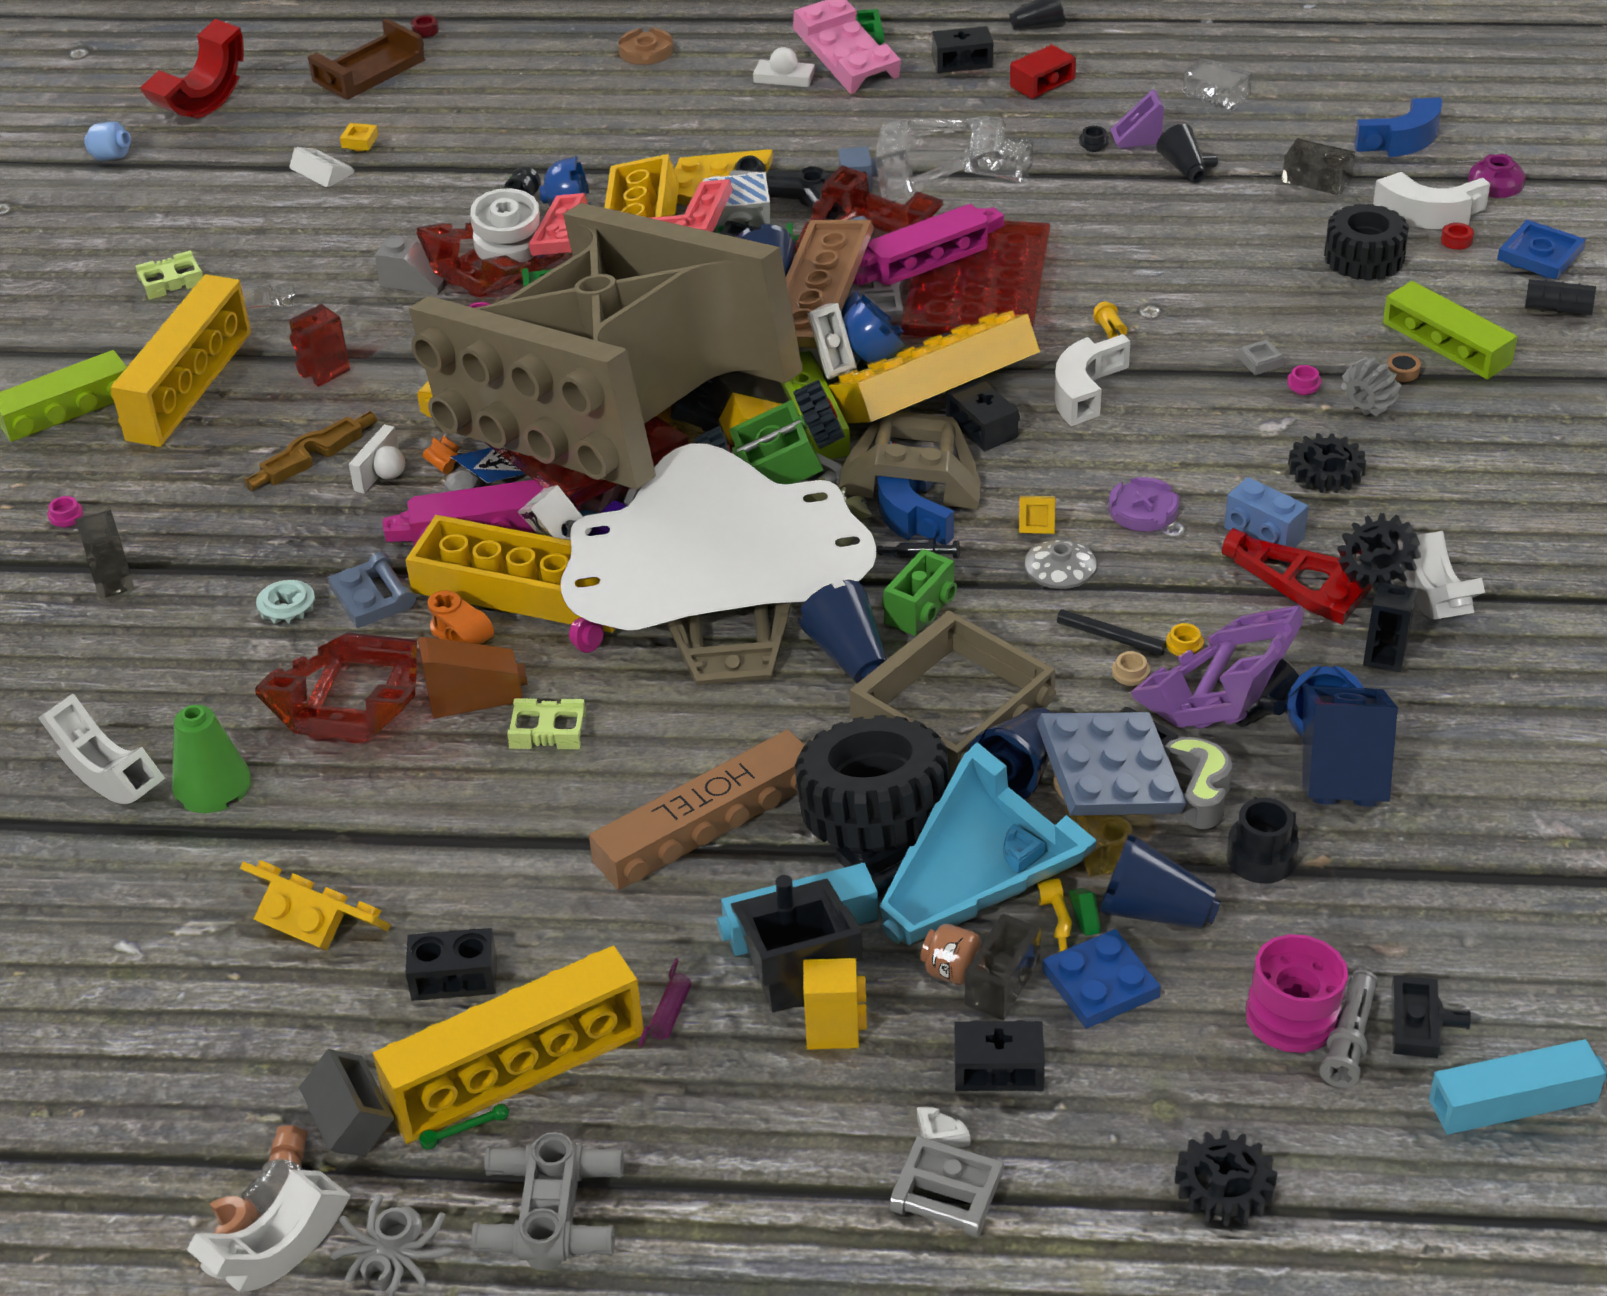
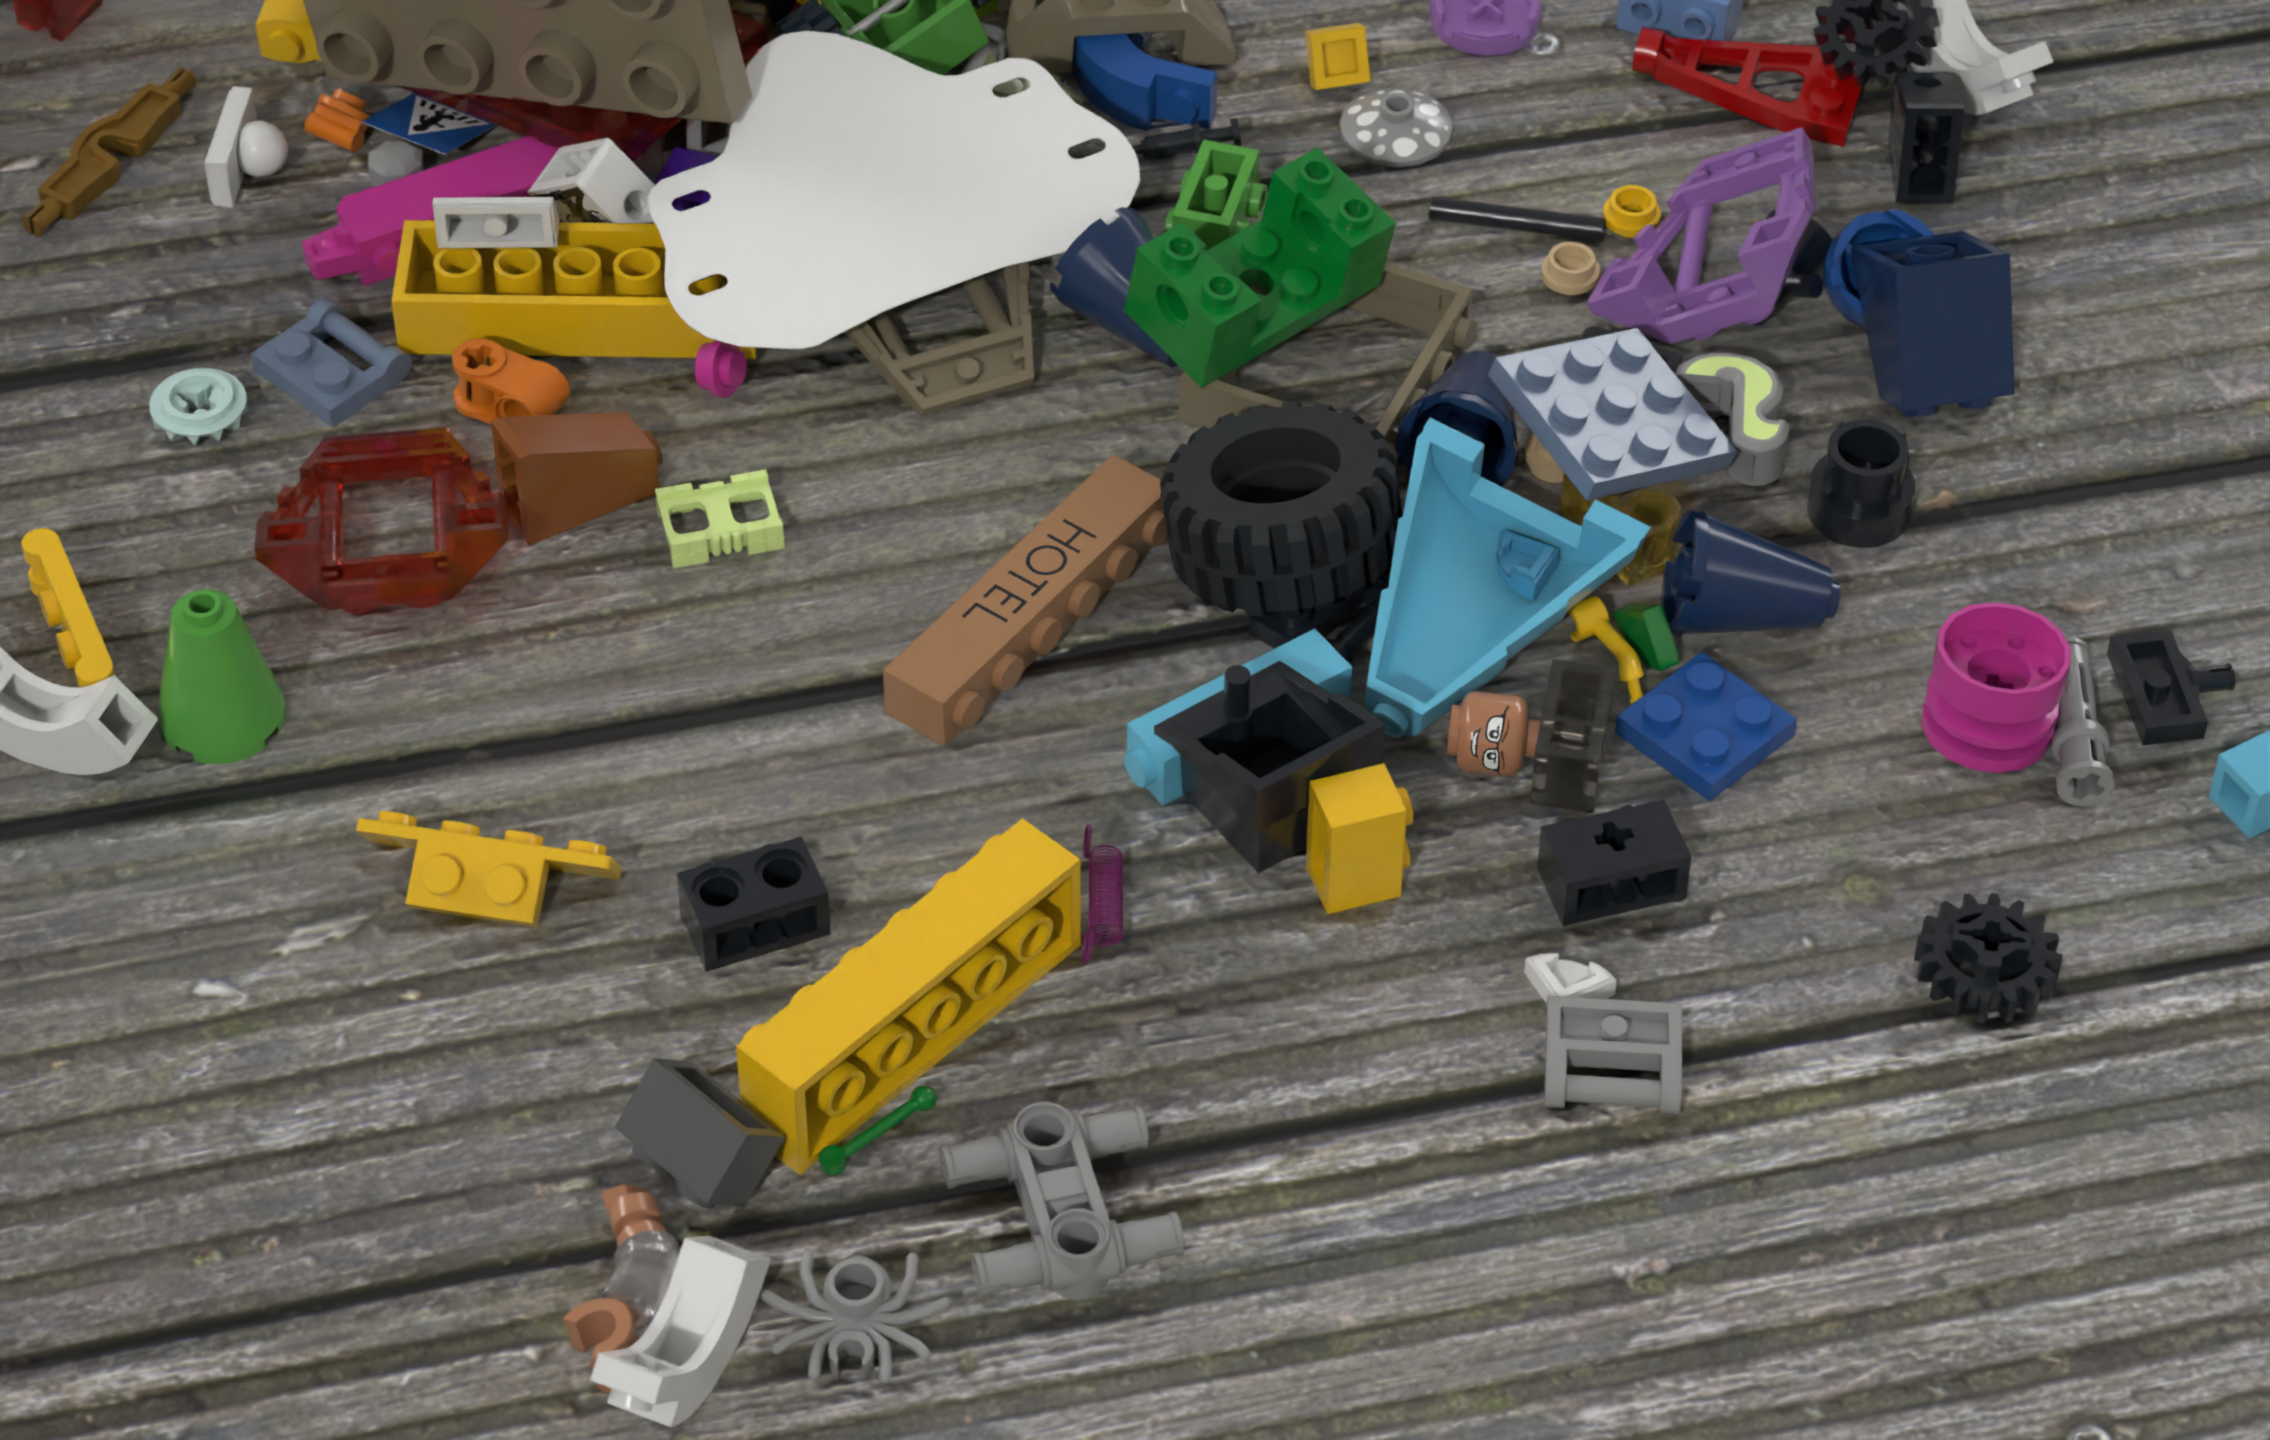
camera: 20 degrees left, 5 degrees up
none -> yellow plate [21,528,115,687]
none -> white slope [432,197,559,248]
none -> green plate [1124,147,1396,388]

